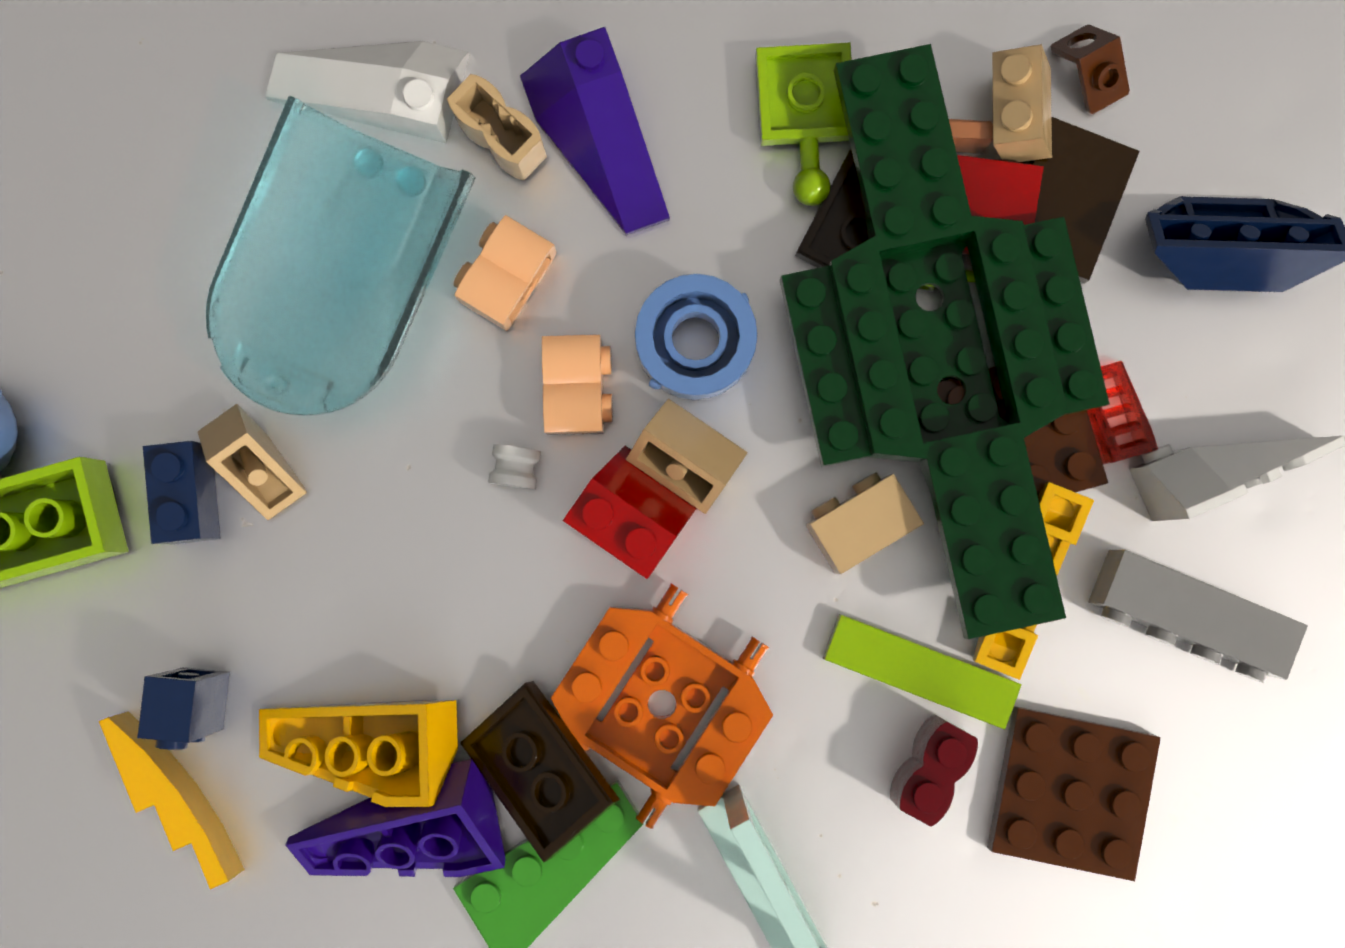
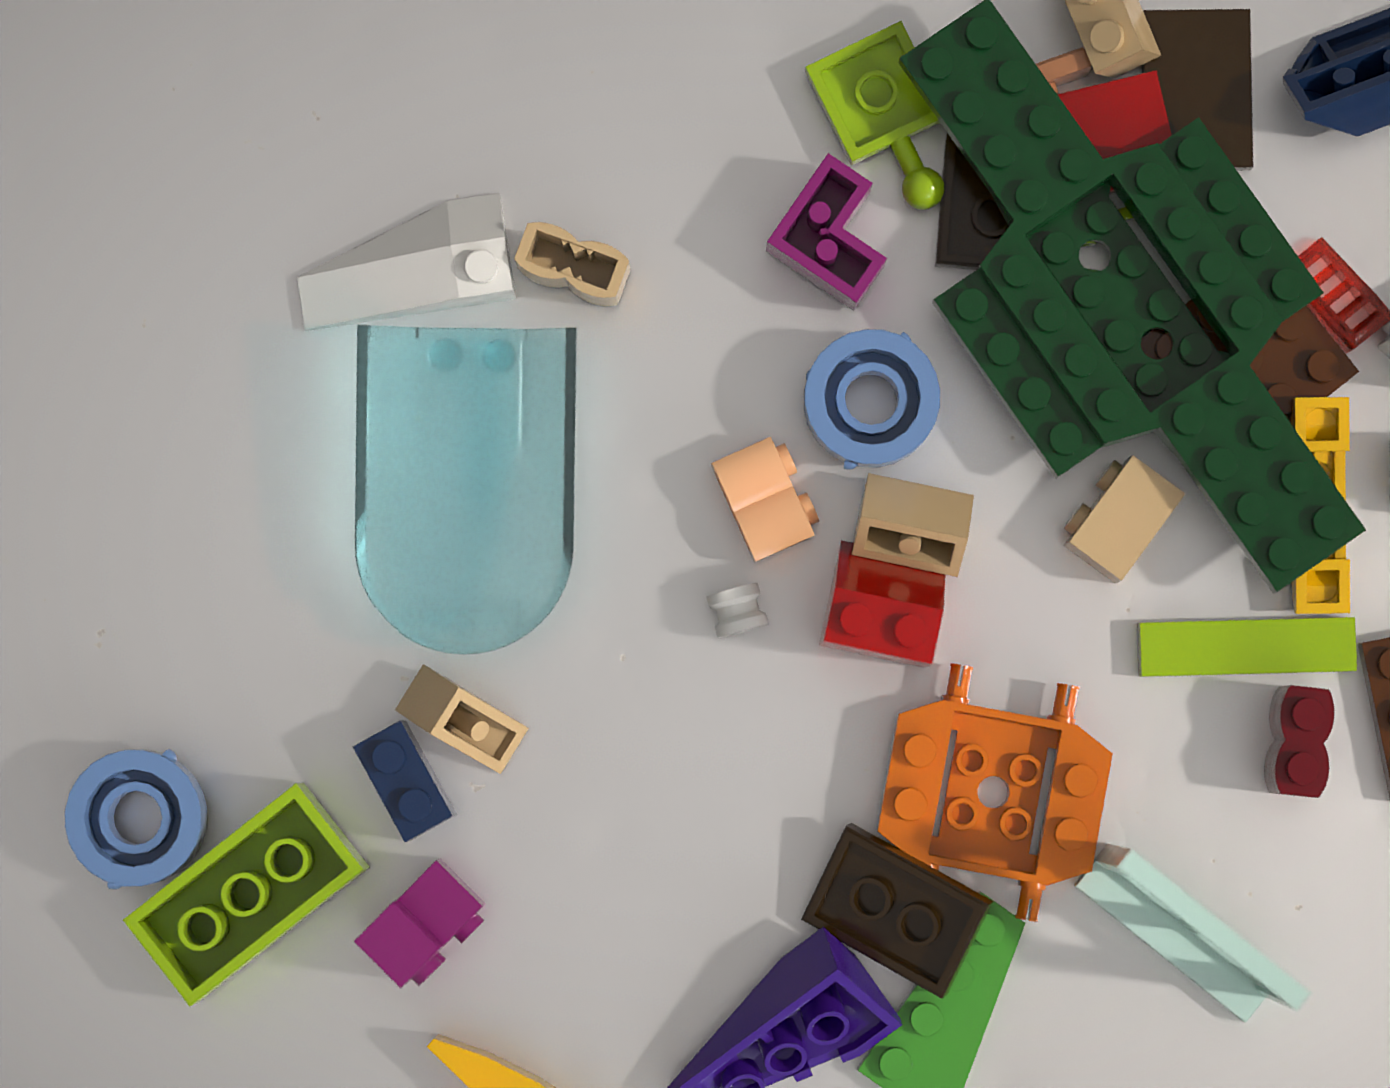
camera: 20 degrees left, 0 degrees up
dark blue brick [137,667,230,750] -> none
yellow wedge [259,700,458,807] -> none
light nougat brick [453,215,557,331] -> none
dark purple wedge [520,27,670,235] -> none
none -> magenta brick [354,858,486,988]
none -> magenta brick [766,153,887,311]

